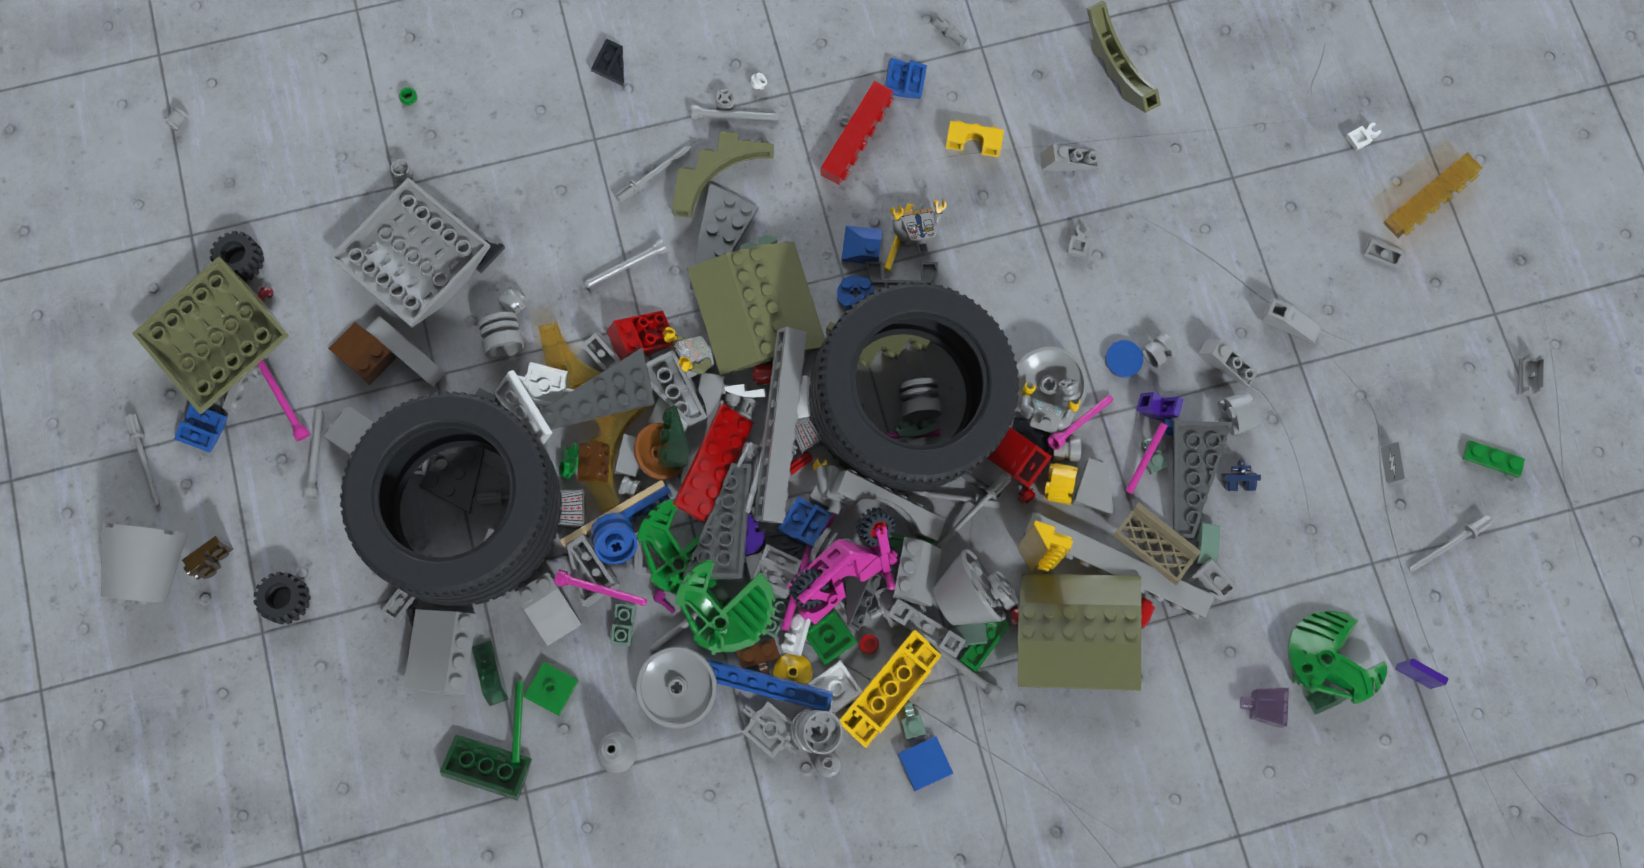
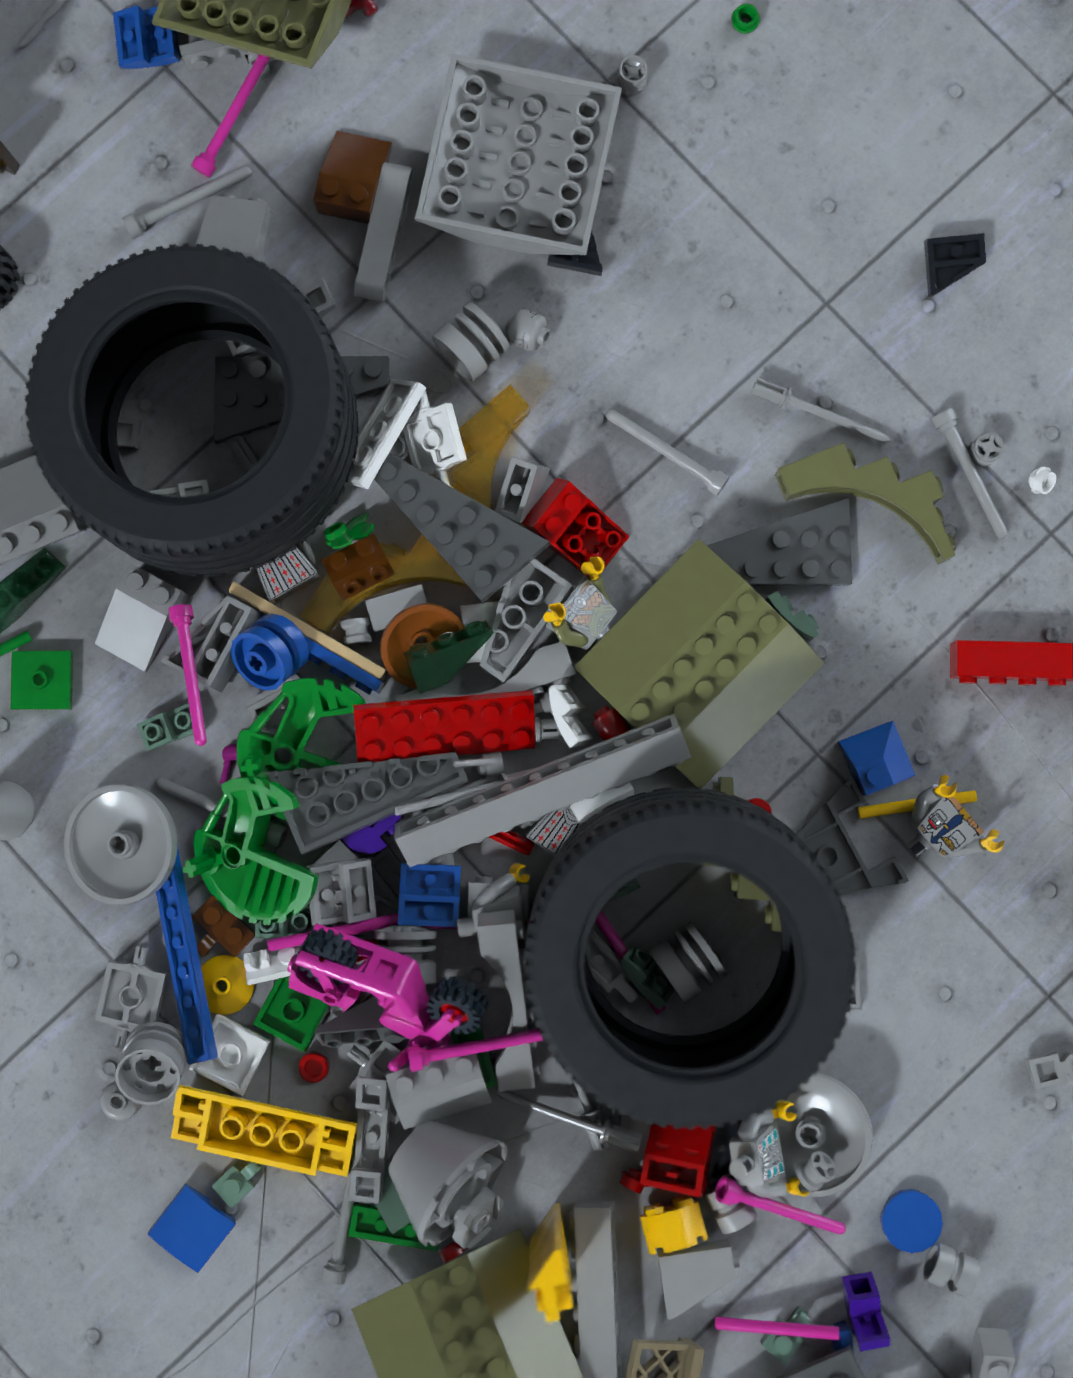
camera: 70 degrees right, 10 degrees up
blue plate [837,276,874,311] -> none
none -> dark pink piece [407,1028,543,1072]

